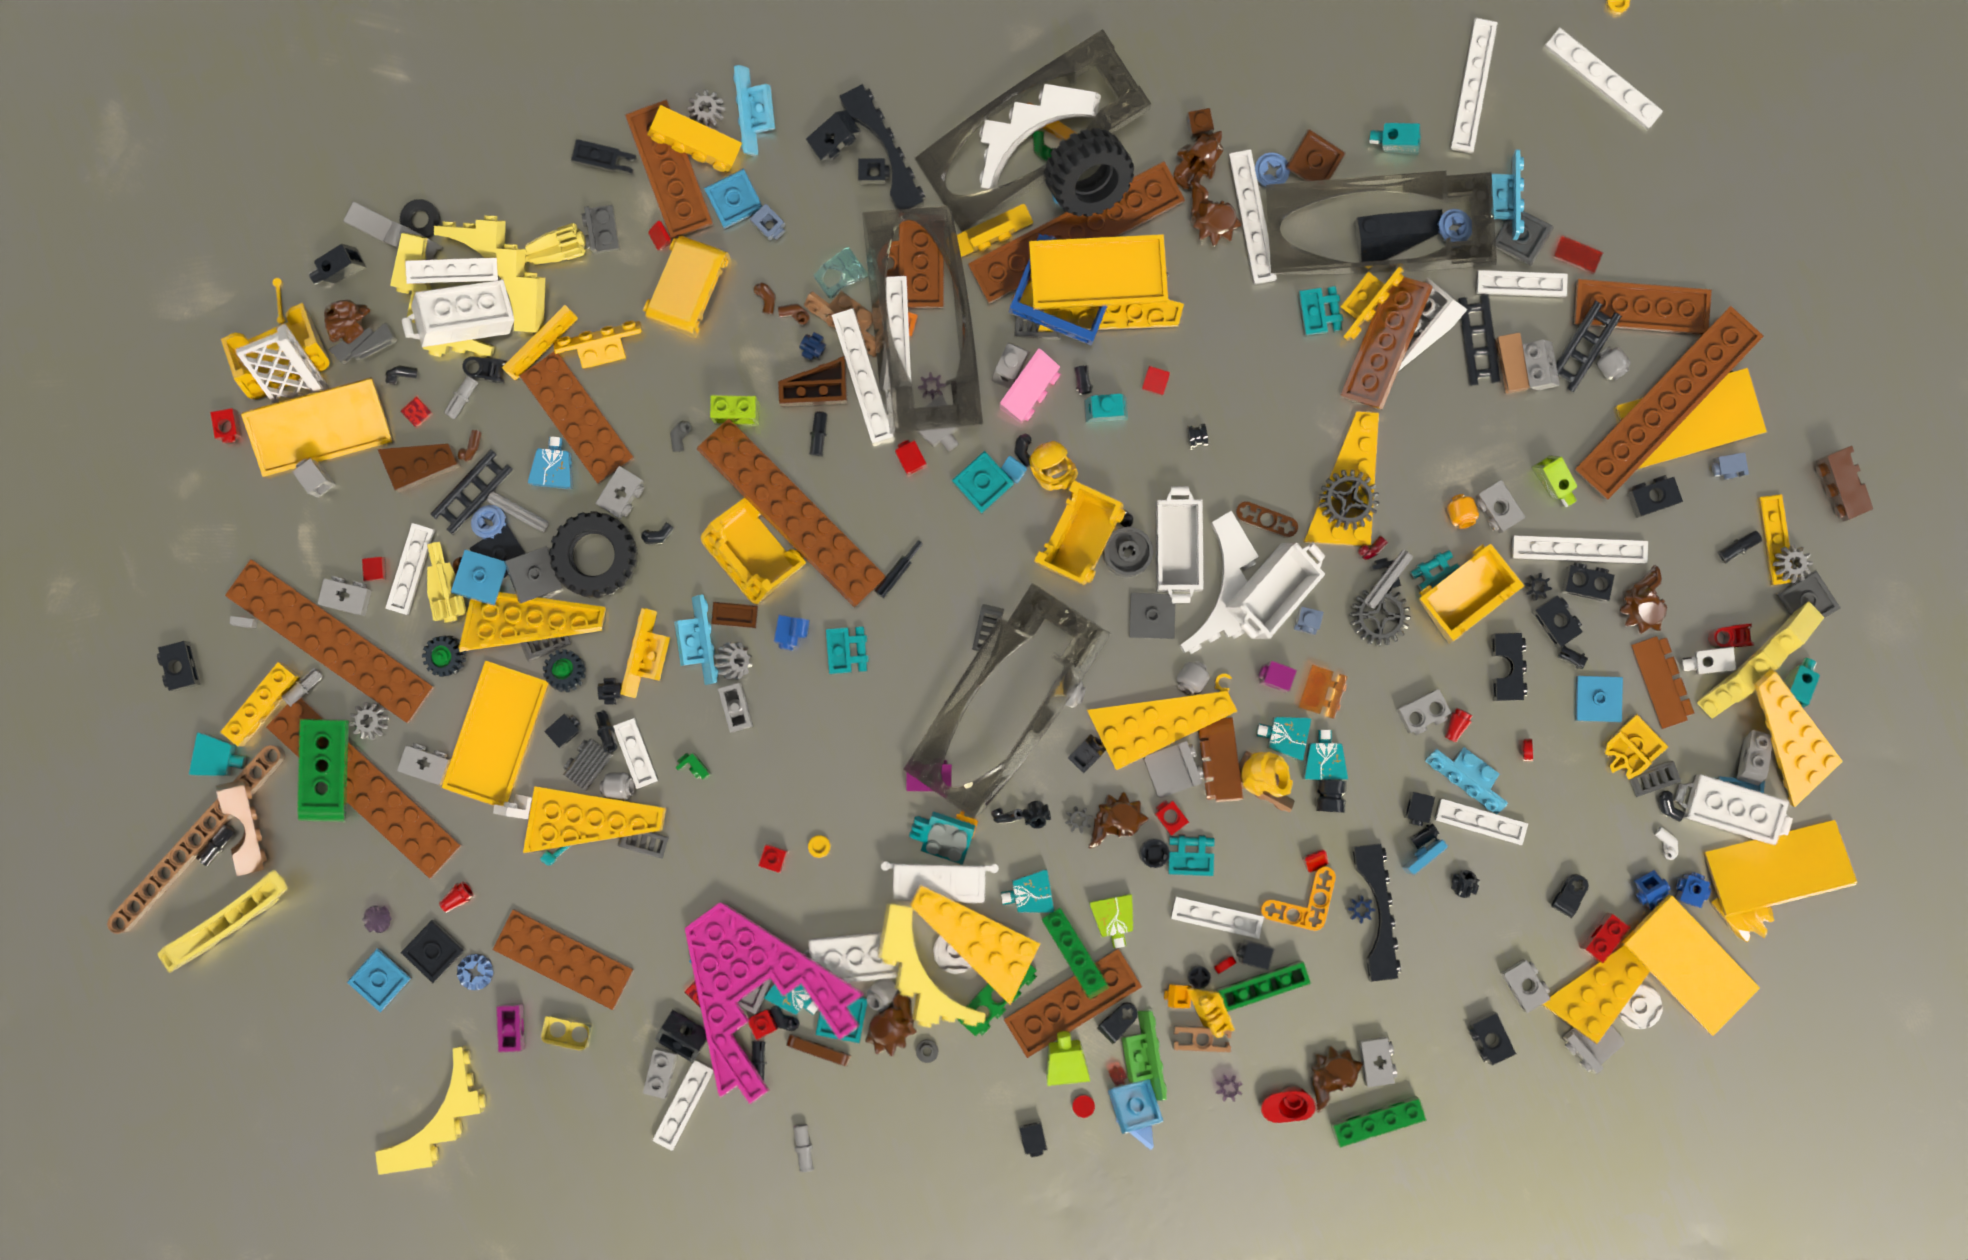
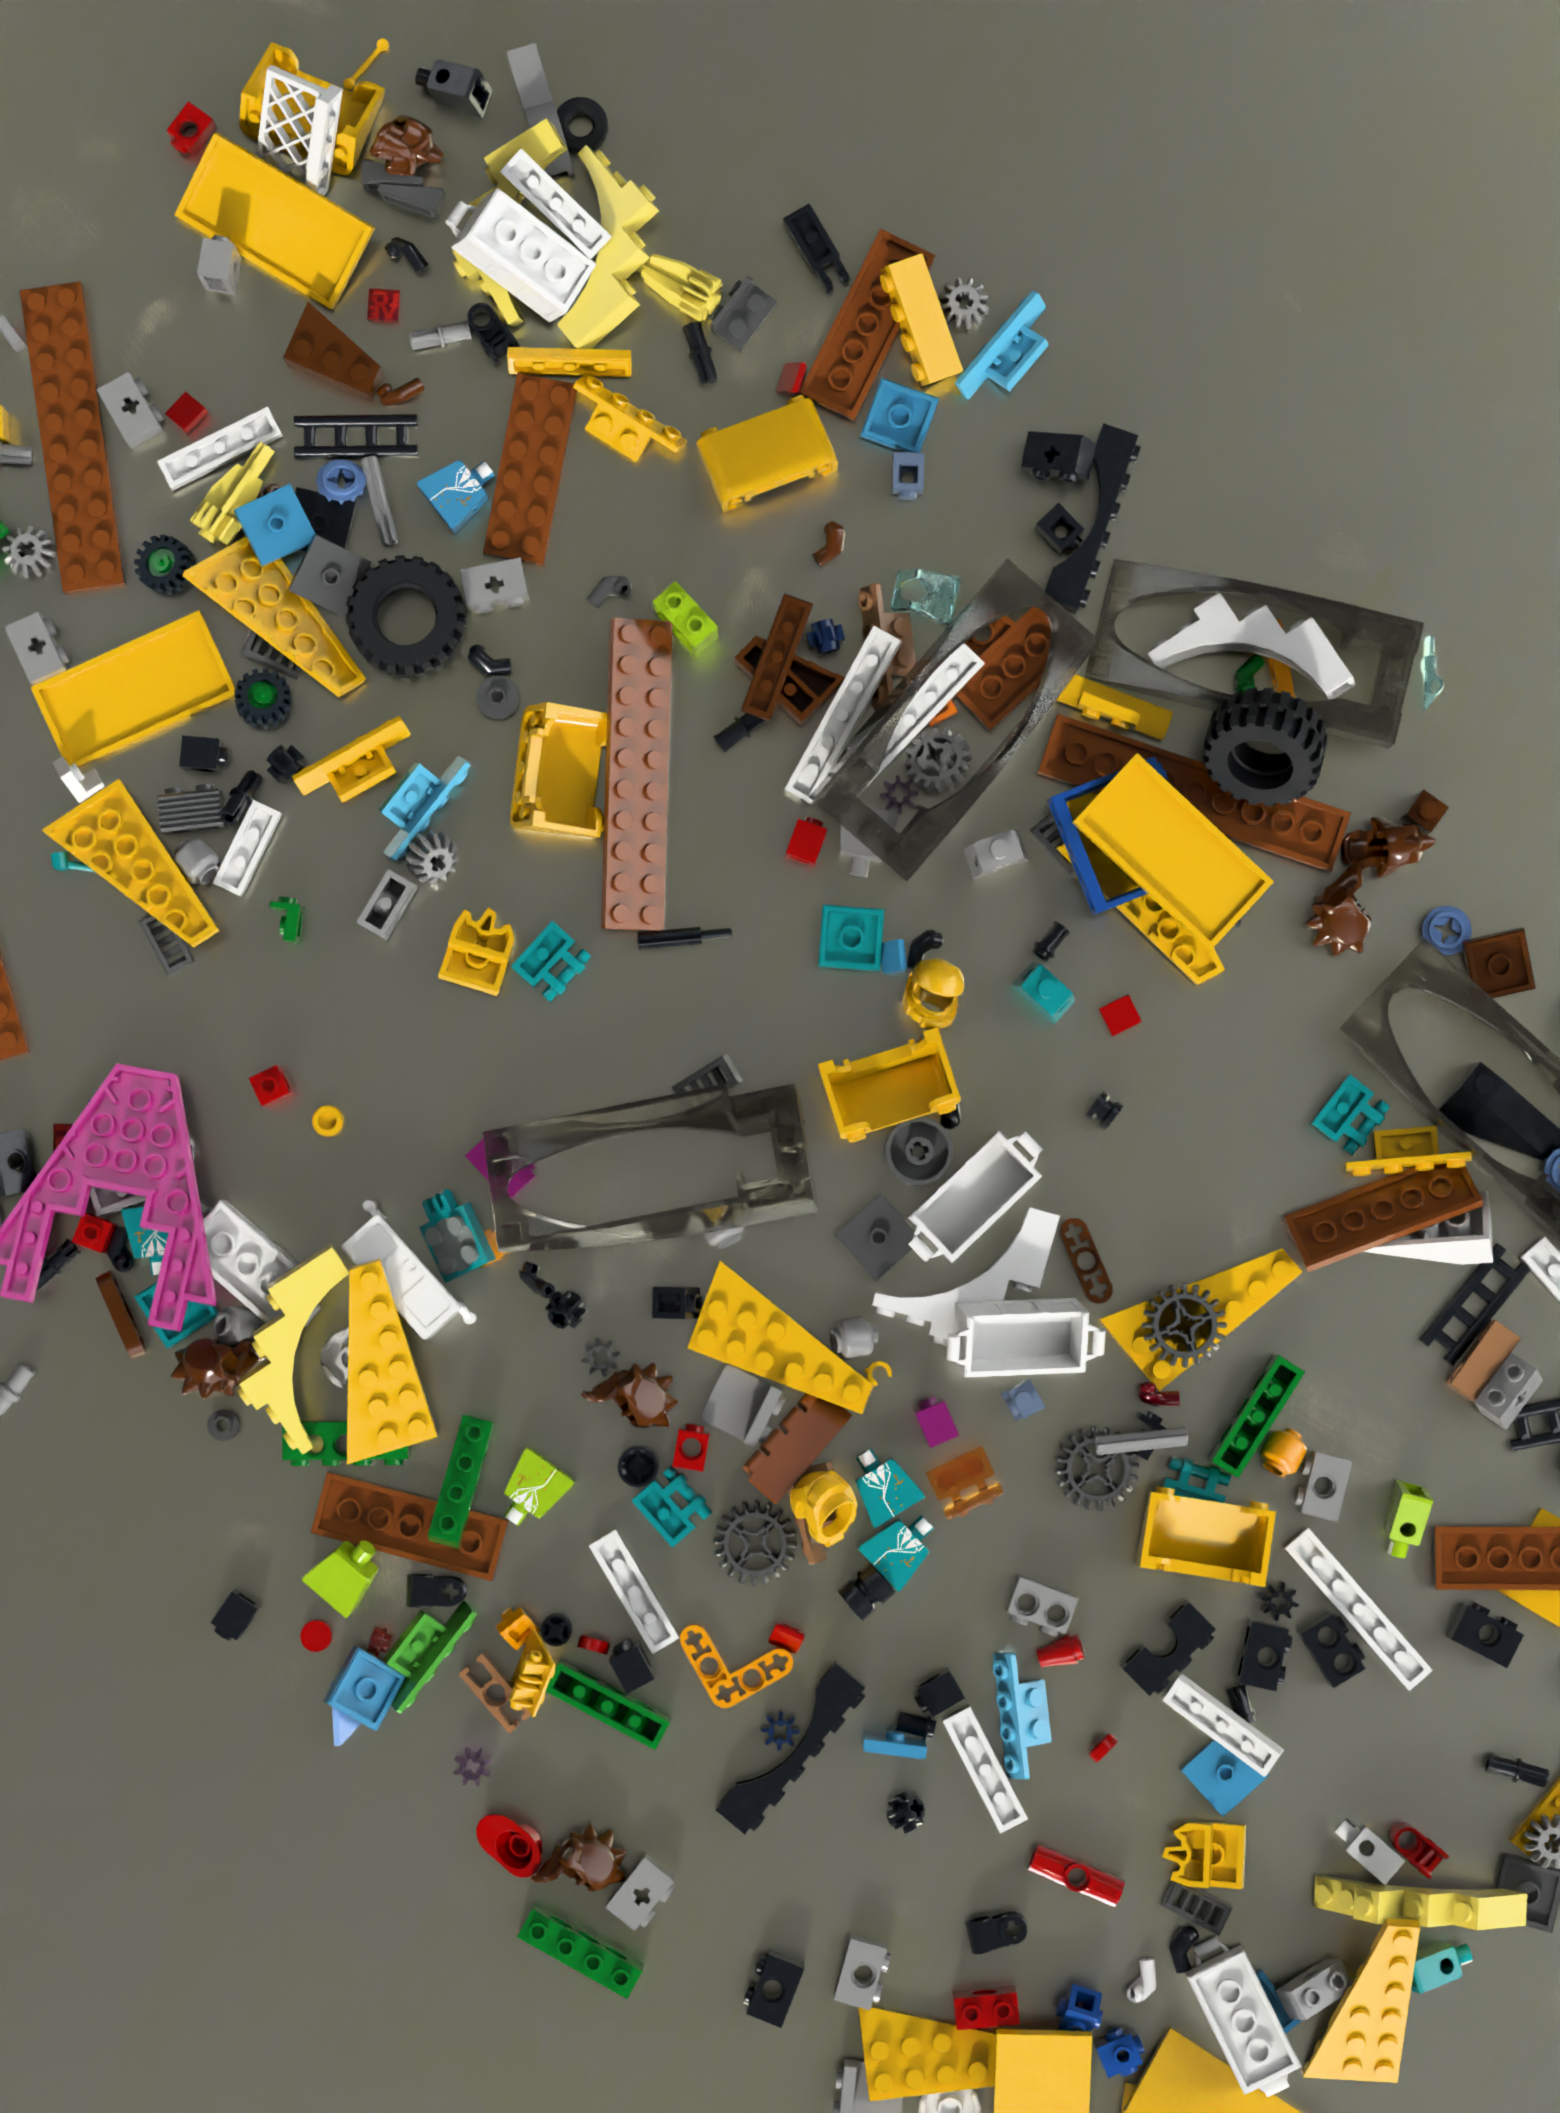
camera: 45 degrees right, 0 degrees up
reddish brown tile [711,602,758,628] -> none
blue hinge [774,615,810,651] -> none
reddish brown arm [778,304,809,325] -> none
bright pink slope [1000,348,1061,424] -> none
teal torso [1001,869,1054,913] -> none
white plate [1229,149,1277,285] -> none
reddish brown head [1620,565,1667,634] -> none
dark orange windscreen [1631,636,1694,729] -> none
none -> yellow plate [438,907,515,996]
none -> dark grey piece [476,676,519,719]
none -> black axle [682,322,717,384]
none -> dark grey gear [713,1500,797,1586]
none -> reddish brown tile [741,593,813,722]
none -> light grey gear [904,727,973,794]
none -> red piece [1027,1844,1125,1907]
none -> white plate [1163,1674,1284,1777]
none -> green brick [1208,1354,1305,1478]
none -> clear light blue hand [1423,636,1444,710]

